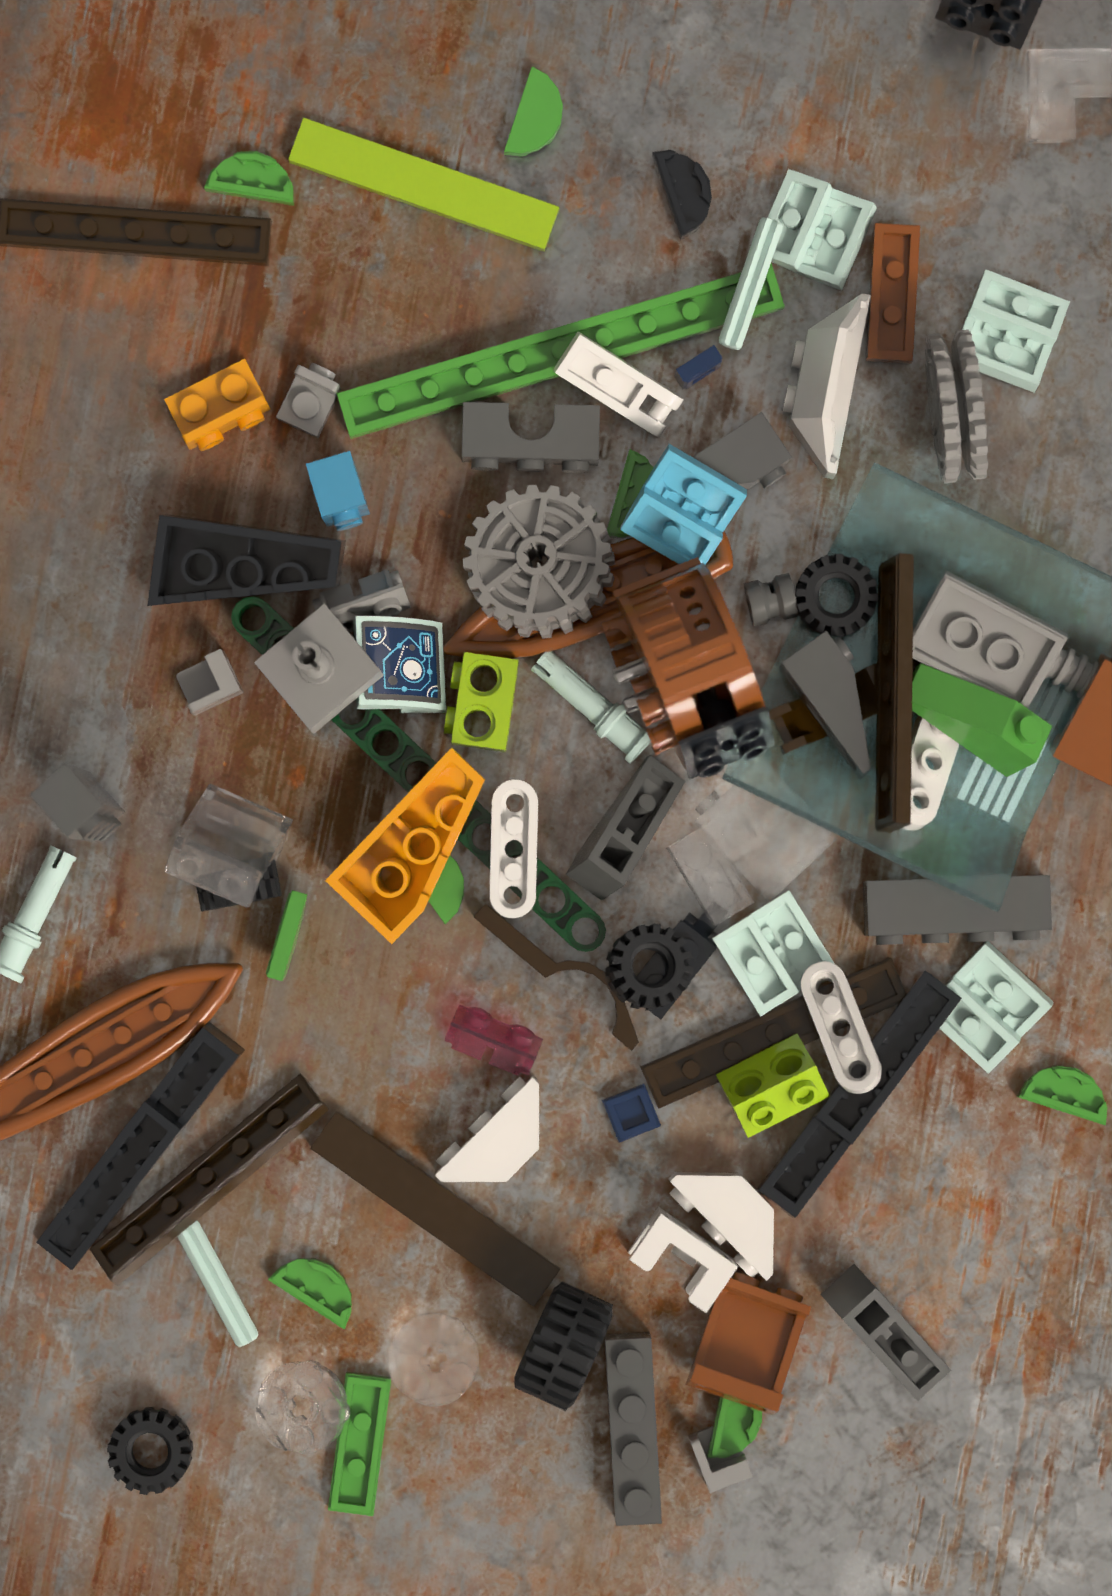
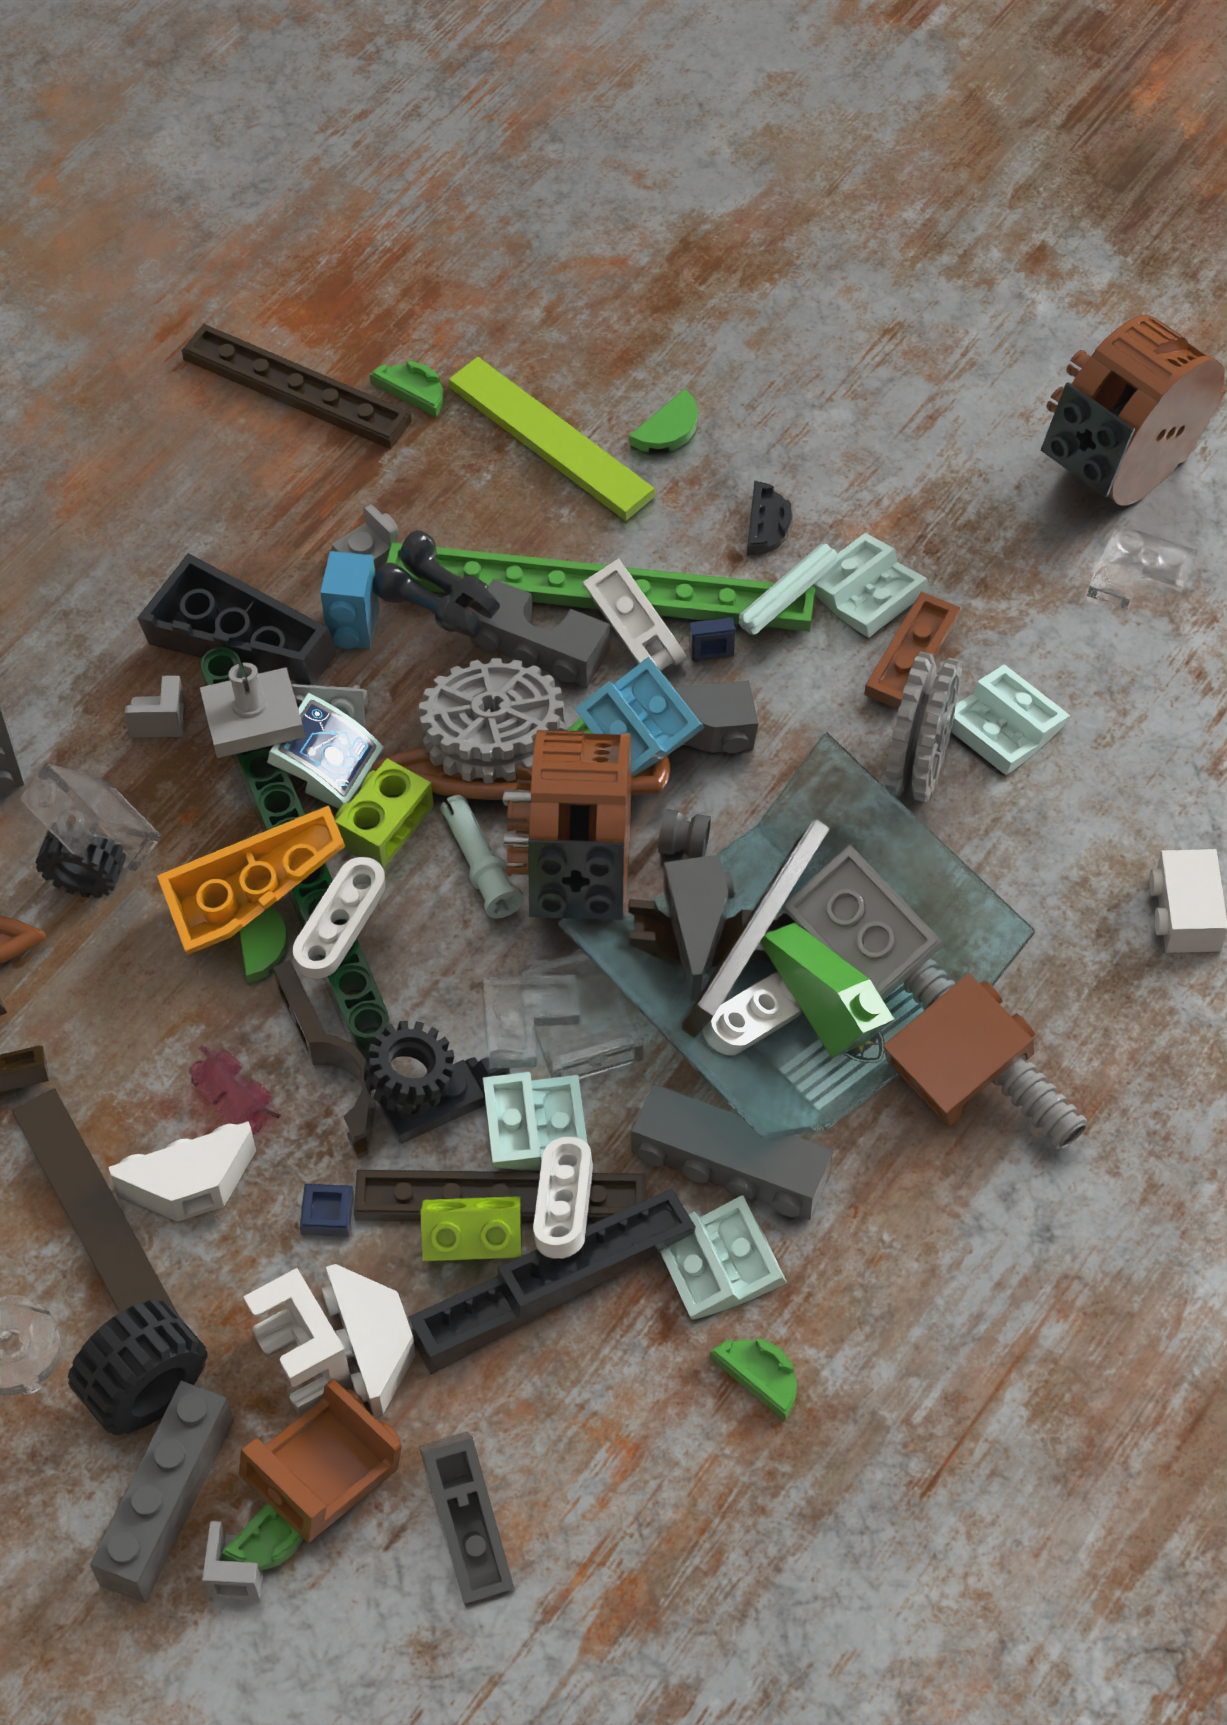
camera: 30 degrees right, 30 degrees down
light orange bracket [164,359,271,451] -> none
bright green tile [266,890,307,981] -> none
dark grey slope [566,755,686,901] -> none
white wedge [782,294,871,479] -> none
black tyre [795,554,878,637] -> none
none -> black piece [373,530,500,637]

